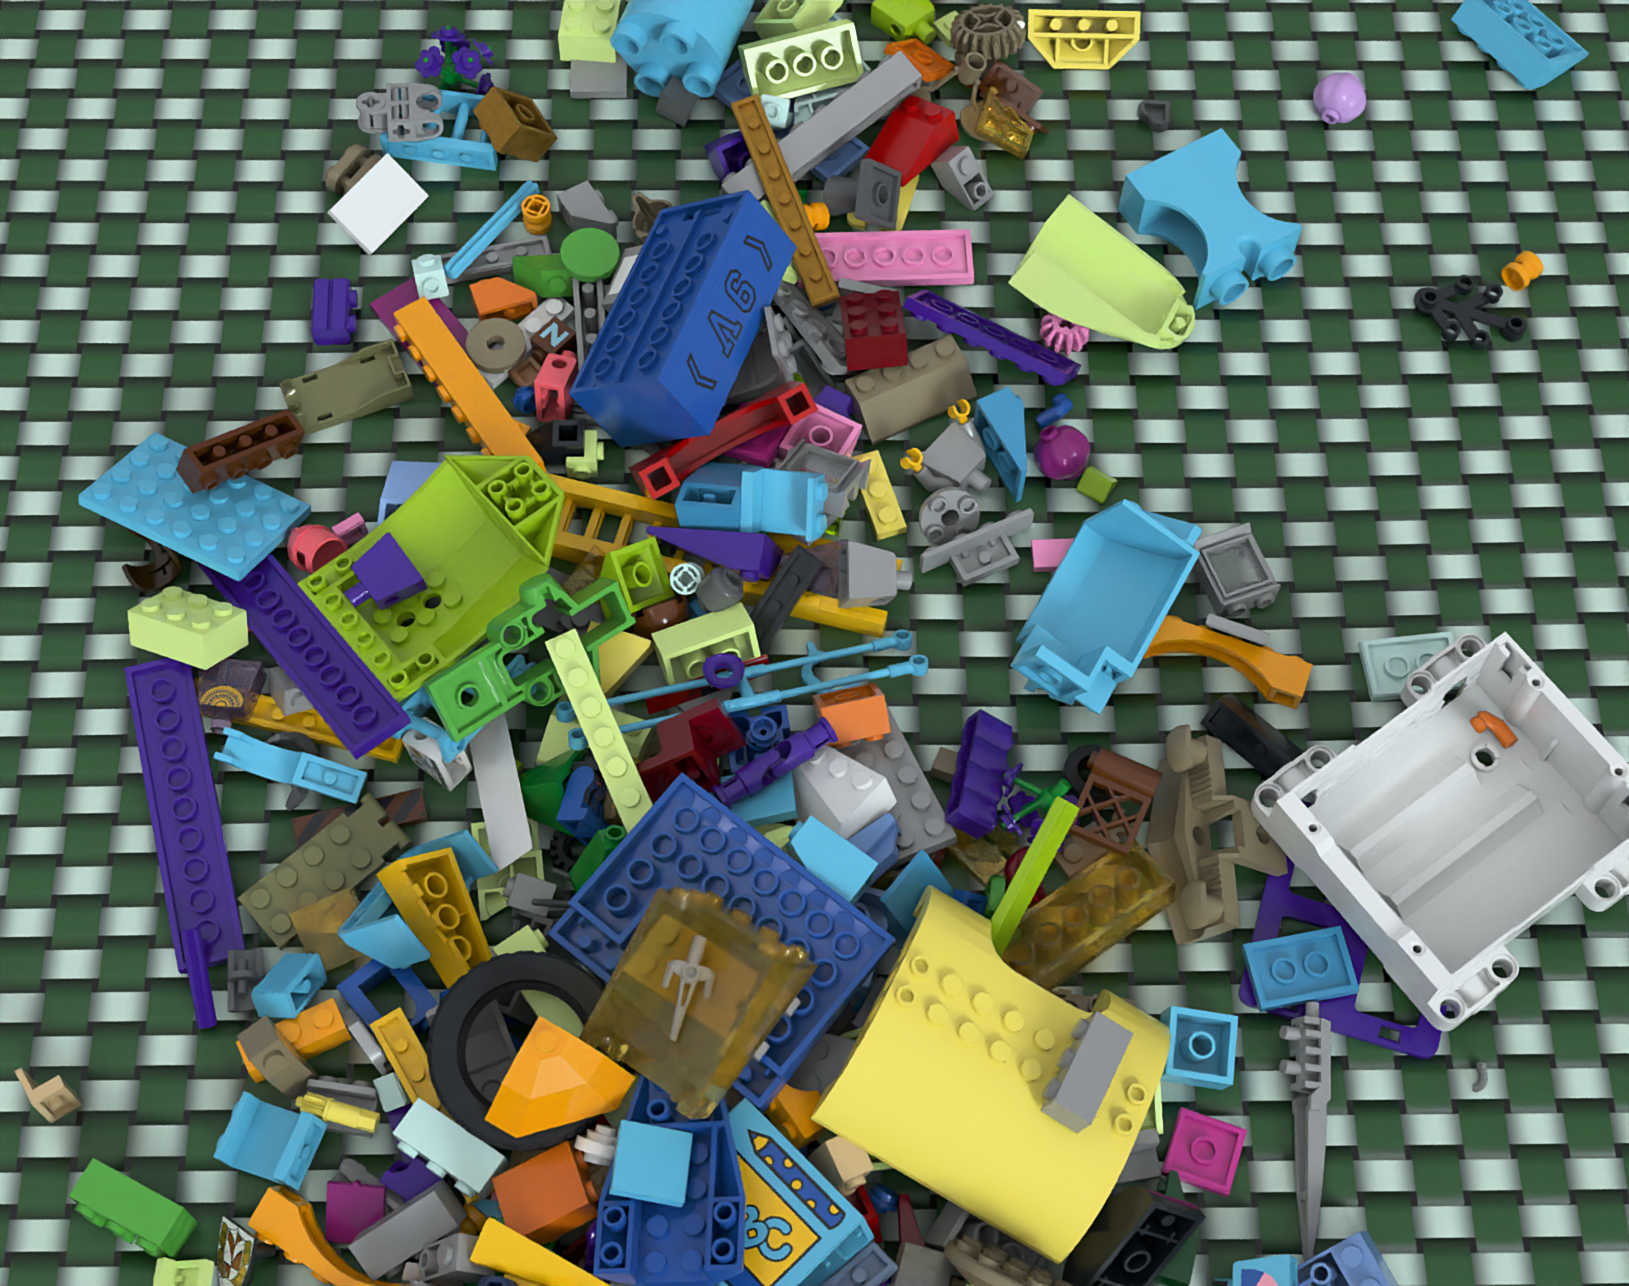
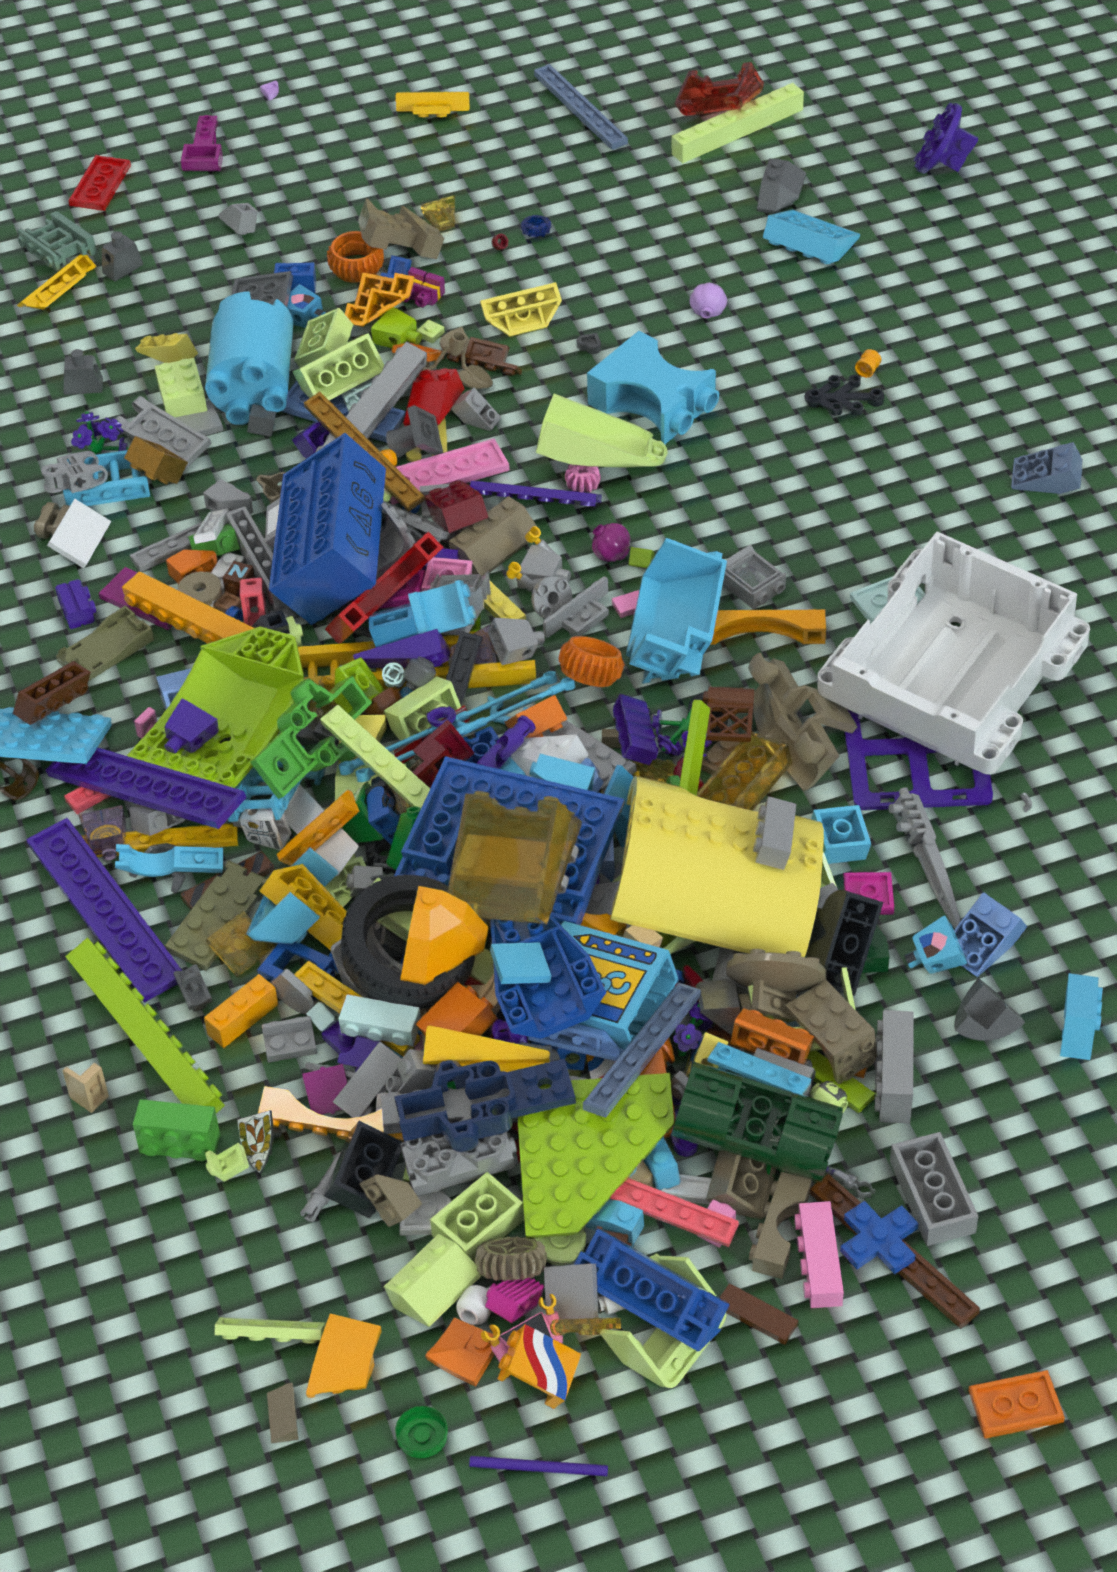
camera: 15 degrees left, 15 degrees down
yellowish green brick [127,586,249,670] -> none
dark purple axle [181,927,217,1029] -> none
medium azure panel [213,1091,328,1191] -> none
dark tan slope [237,1015,319,1100] -> none
medium azure brick [251,952,327,1019] -> none
coral helmet [287,524,348,575] -> none
light yellow piece [295,1092,381,1133] -> none
light aqua bracket [411,254,449,300] -> none
medium azure axle [443,180,539,279] -> none
light orange wheel [521,194,553,235] -> none
bright green tile [560,227,620,283] -> none
white plate [574,1124,618,1167] -> none
light grey piece [661,935,715,1041] -> none
blue plate [747,716,780,748] -> none
light aqua bracket [761,94,793,131] -> none
dark tan gear [950,3,1026,61] -> none
clear yellow wing [973,86,1034,159] -> none
dark azure slope [973,386,1027,502] -> none
blue arm [1035,393,1072,430] -> none
black panel [1200,693,1304,779] -> none
light grey tile [1204,613,1270,645] -> none
dark azure plate [1241,926,1360,1012] -> none
orange arm [1470,711,1518,749] -> none
none -> lime brick [65,937,225,1113]
none -> light grey hinge [115,396,211,469]
none -> white tile [193,508,230,544]
none -> light orange panel [277,790,359,866]
none -> orange gear [558,636,625,687]

